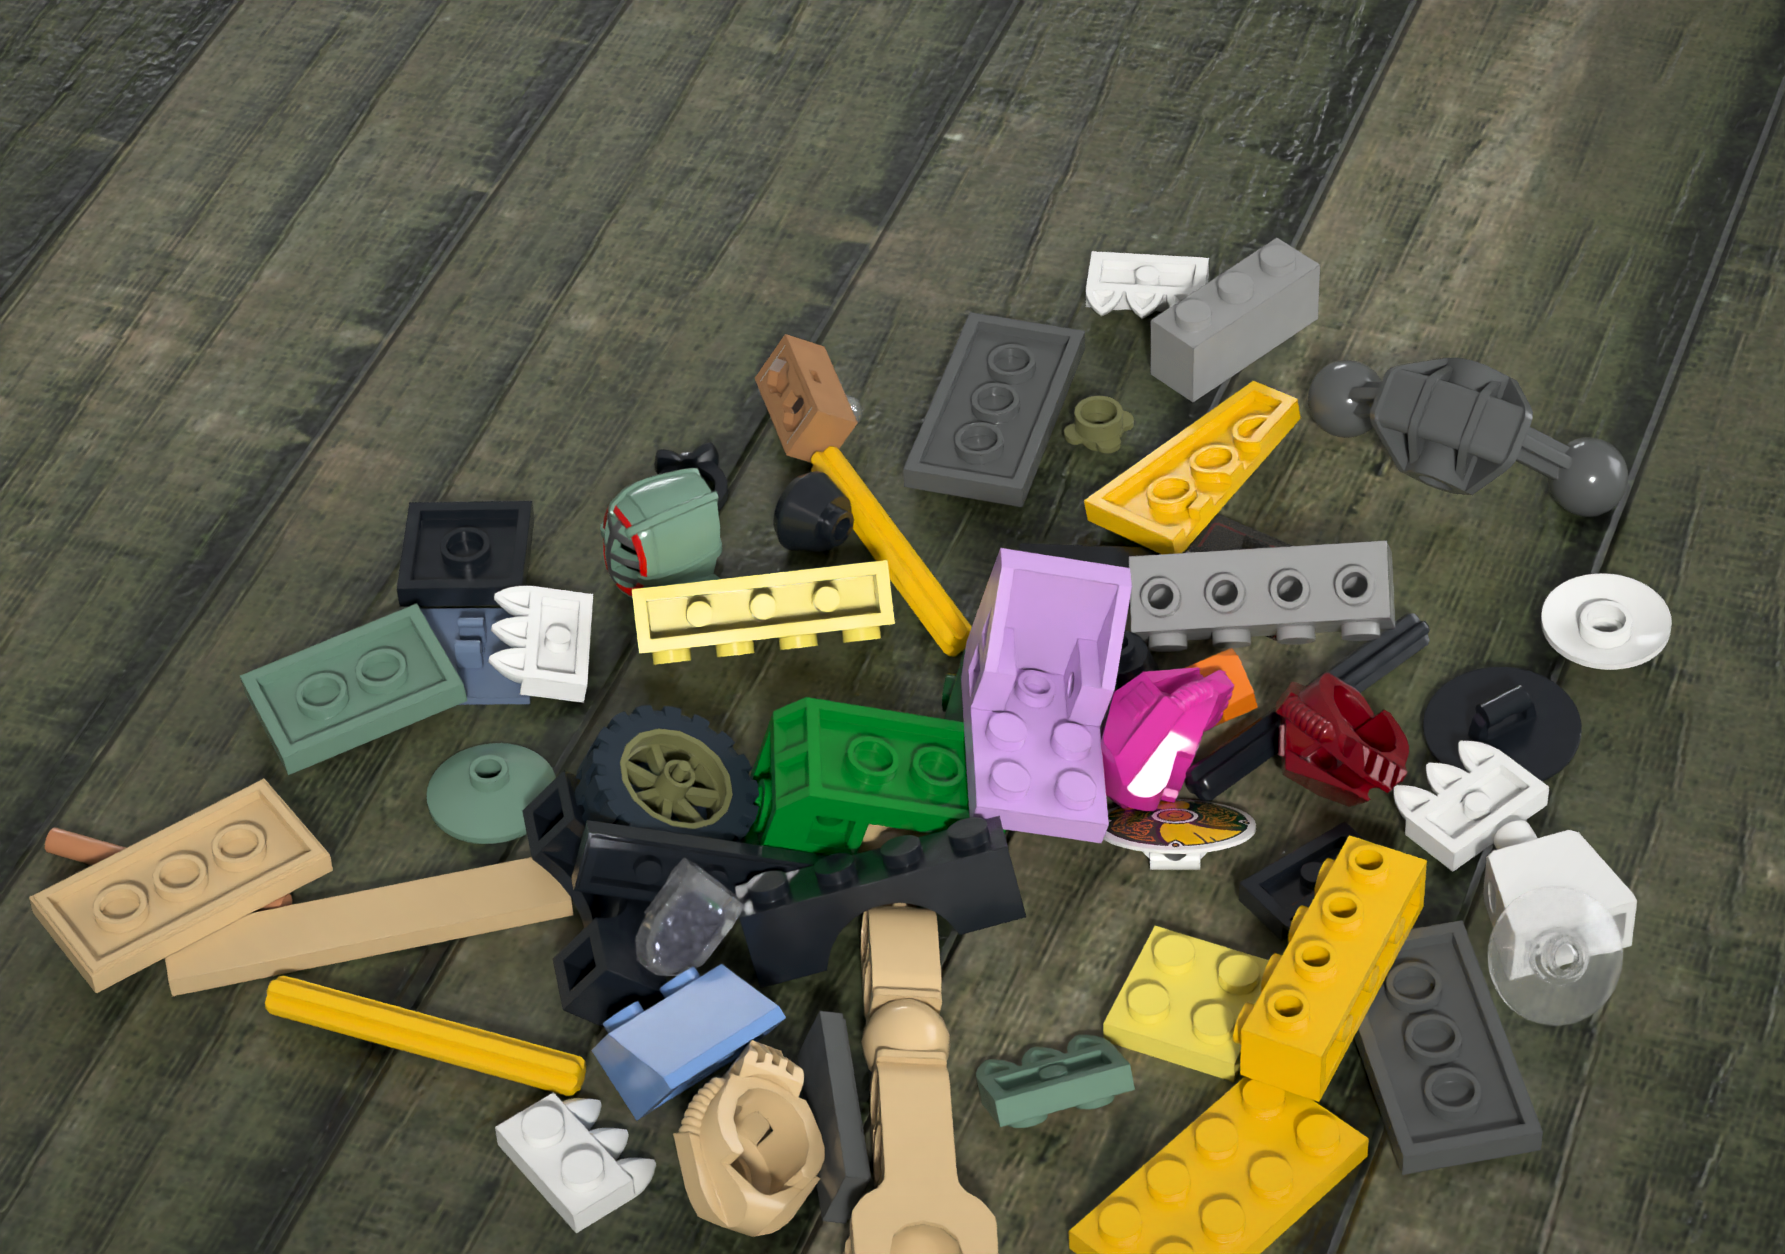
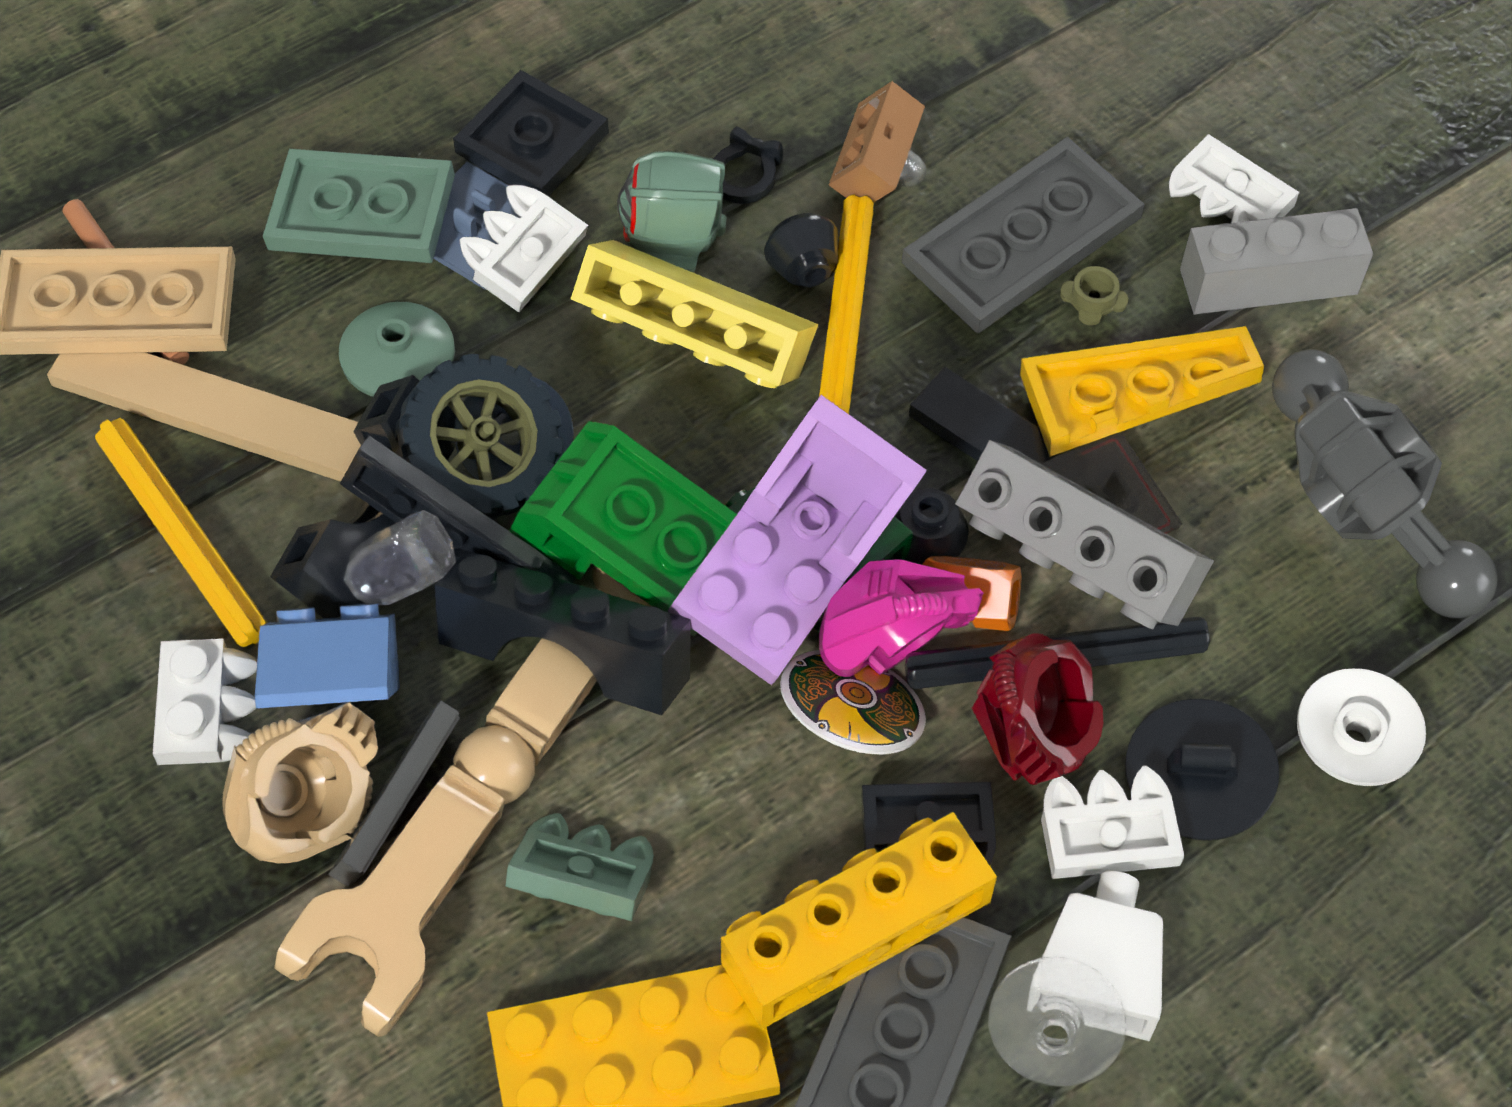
camera: 30 degrees right, 15 degrees up
light yellow plate [1103,926,1269,1082] -> none

